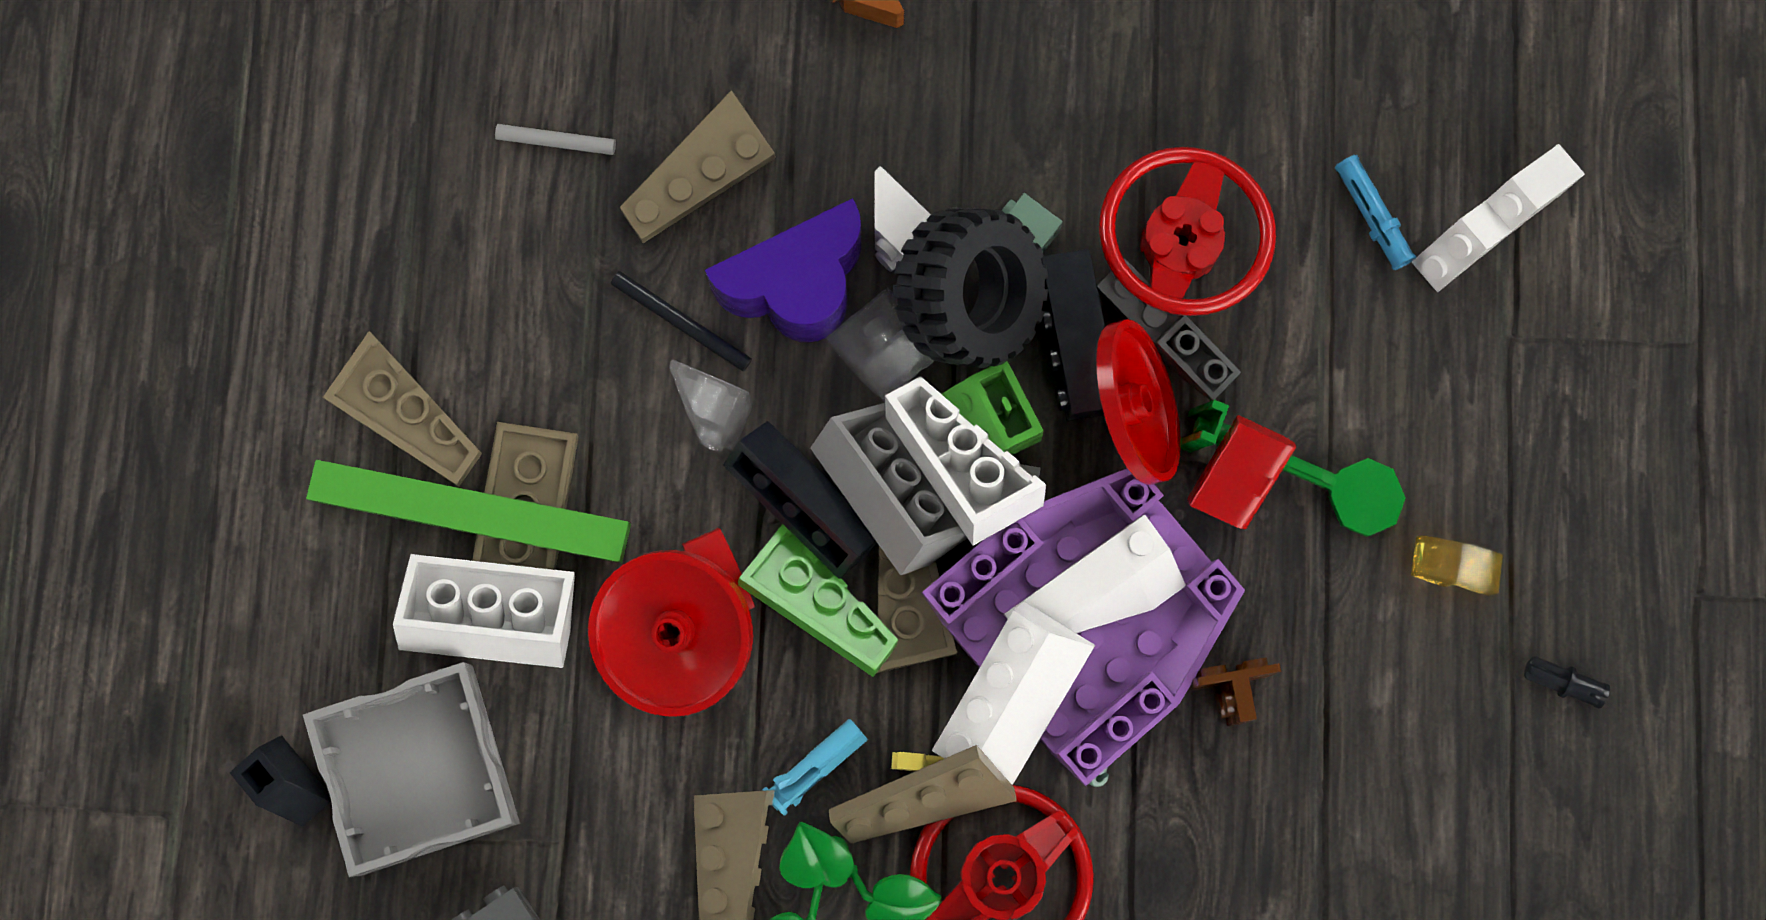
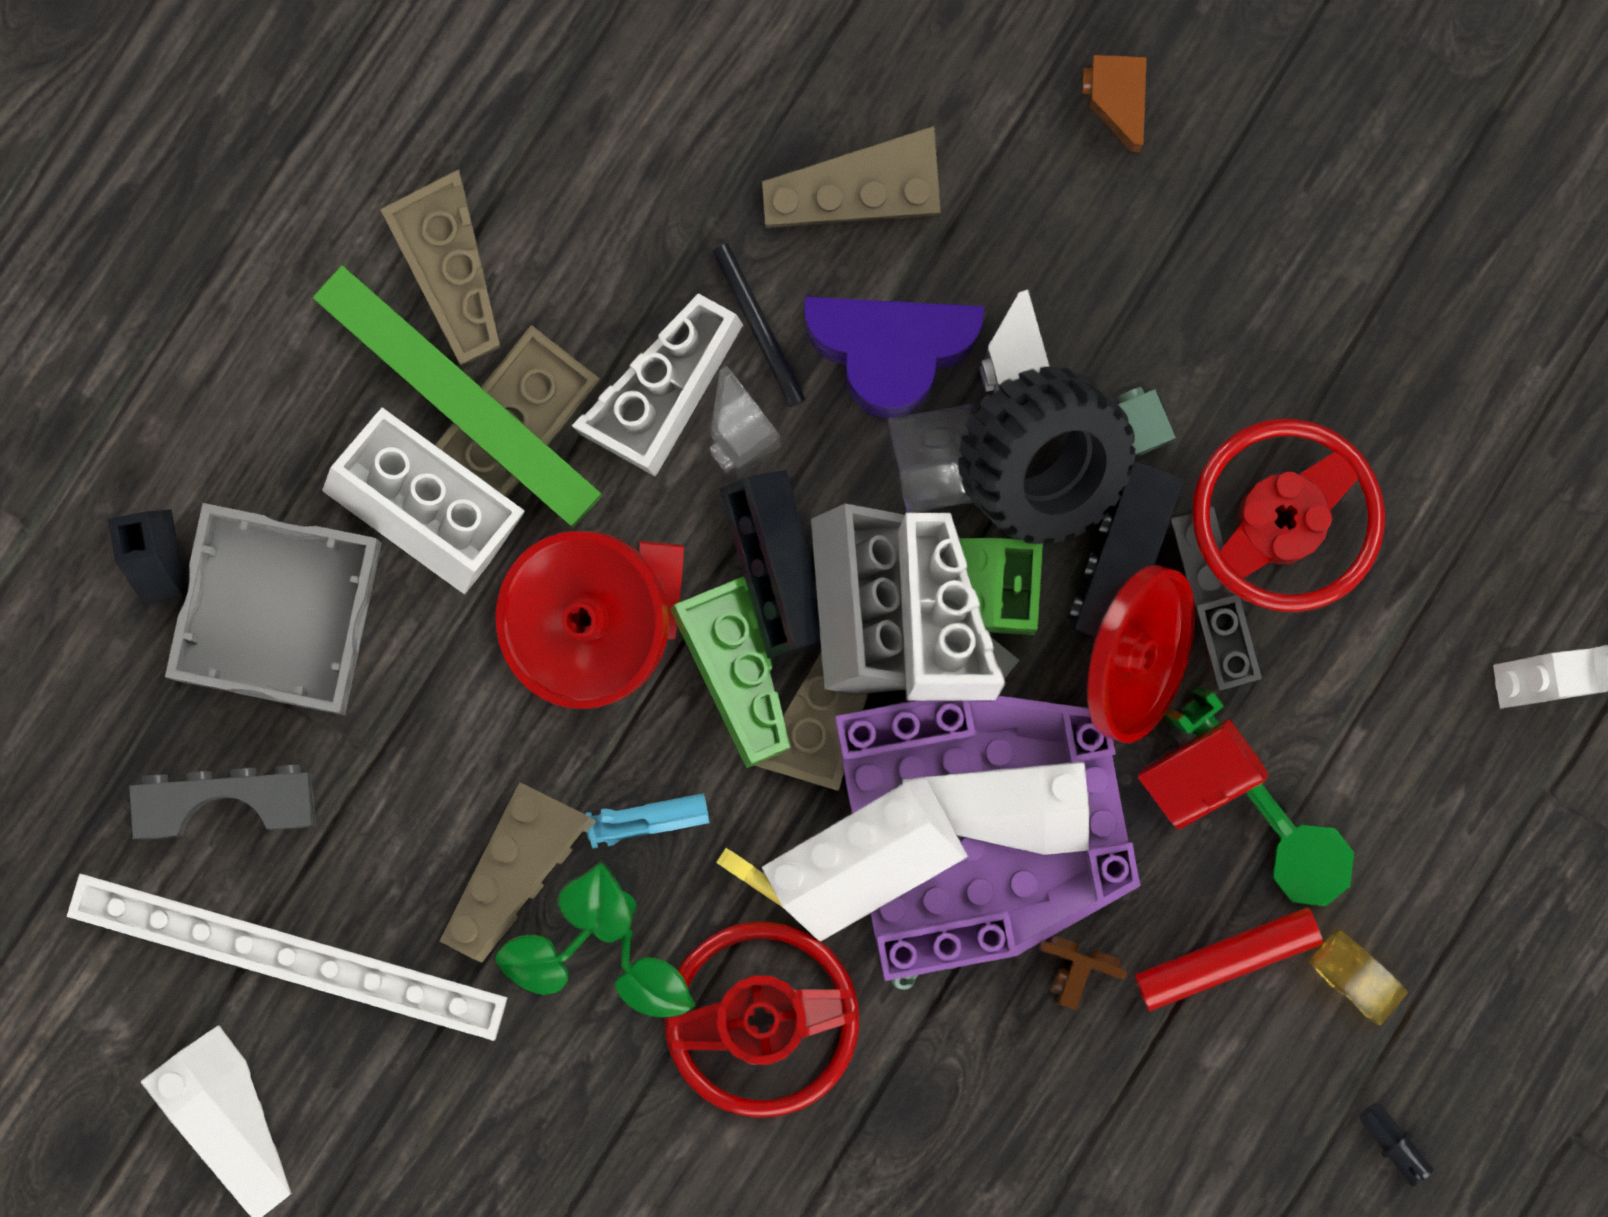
camera: 30 degrees right, 5 degrees up
light grey bar [495,124,616,155] -> none
dark tan wing [829,745,1017,843] -> none
dark azure pin [1335,155,1416,270] -> none
none -> white wedge [572,294,743,477]
none -> red piece [1134,907,1323,1012]

